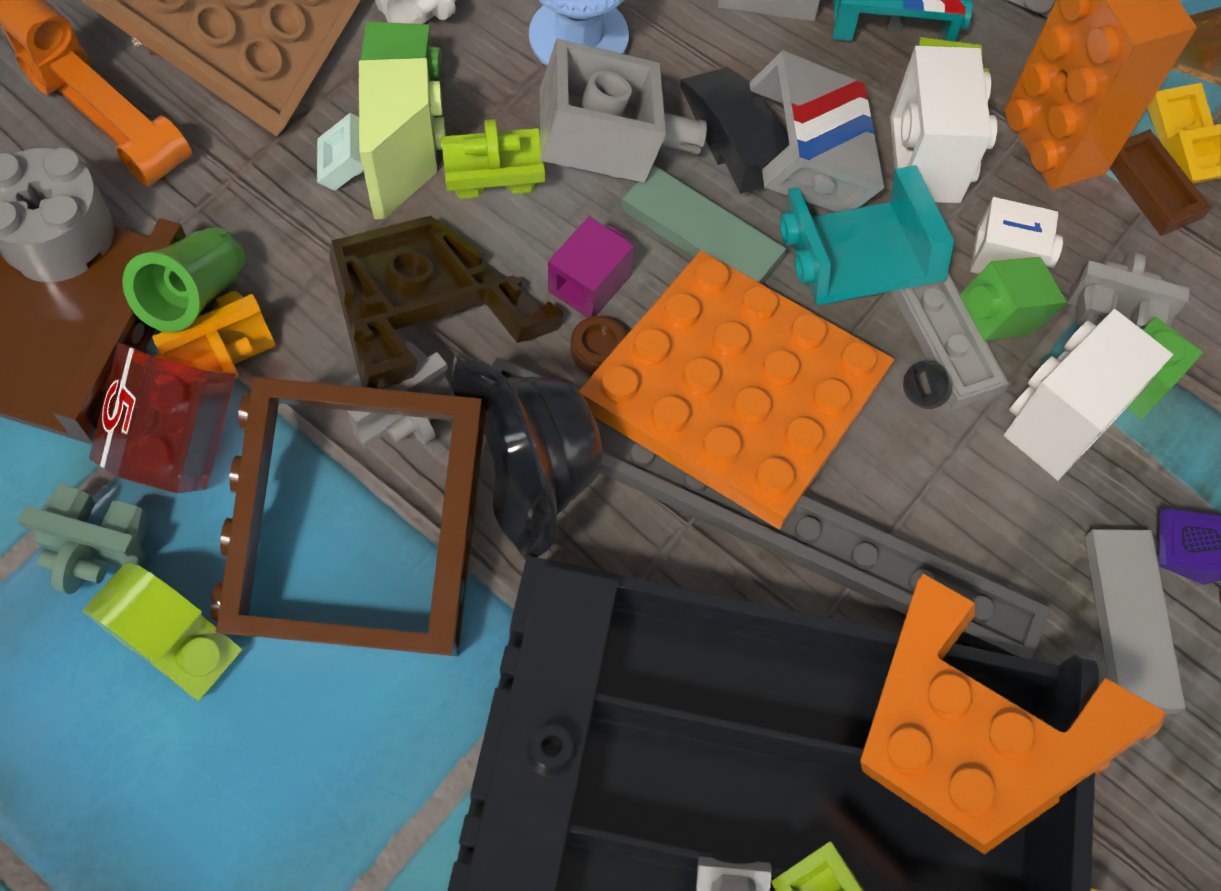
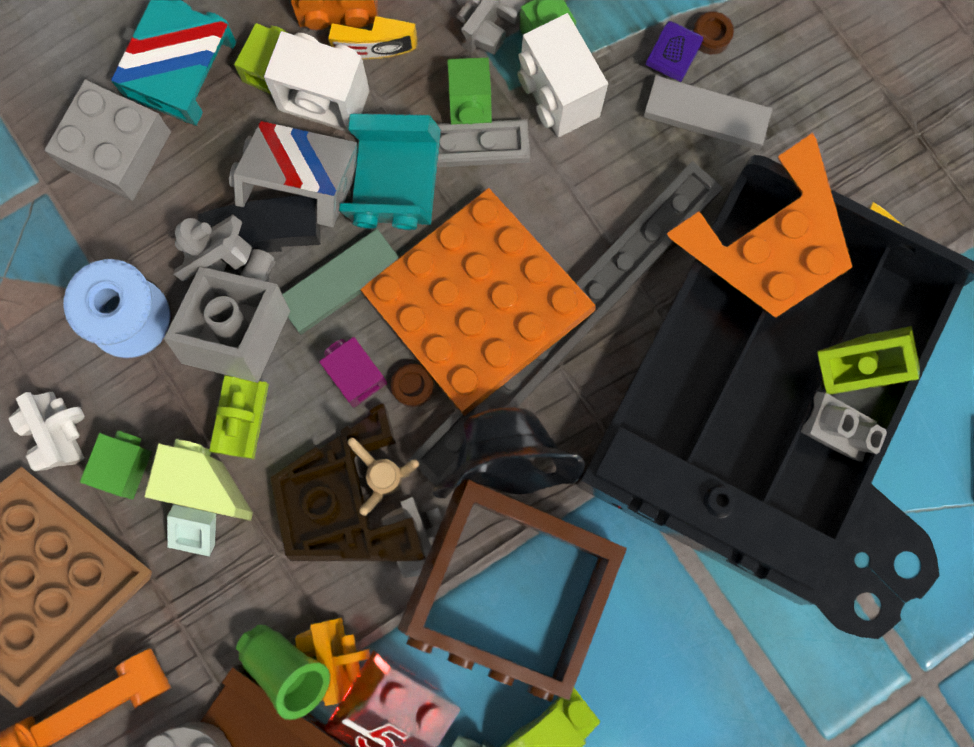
camera: 70 degrees left, 15 degrees up
black hinge [903,361,953,409] -> none
white brick [970,197,1063,274] -> none
none -> light grey hips [174,215,252,281]
none -> yellow slope [328,16,417,59]
none -> tan plant [348,438,419,515]

